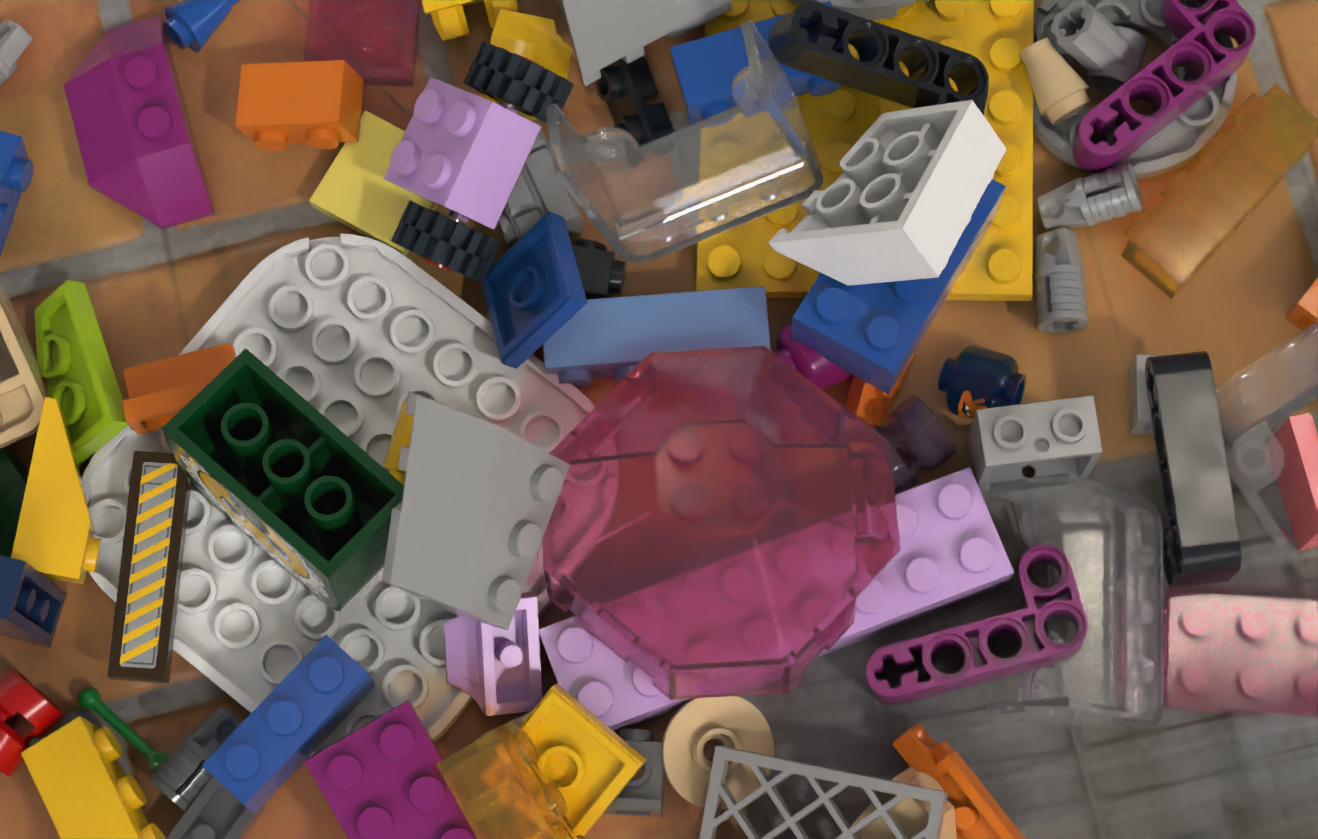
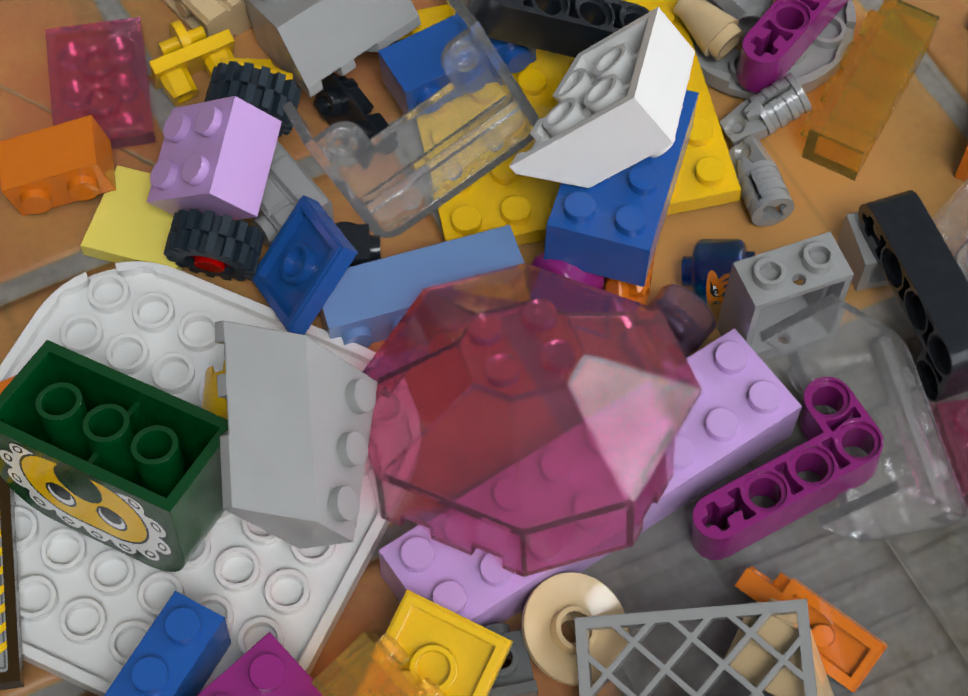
camera: 20 degrees left, 15 degrees down
lavender slope [443,592,542,716] -> none

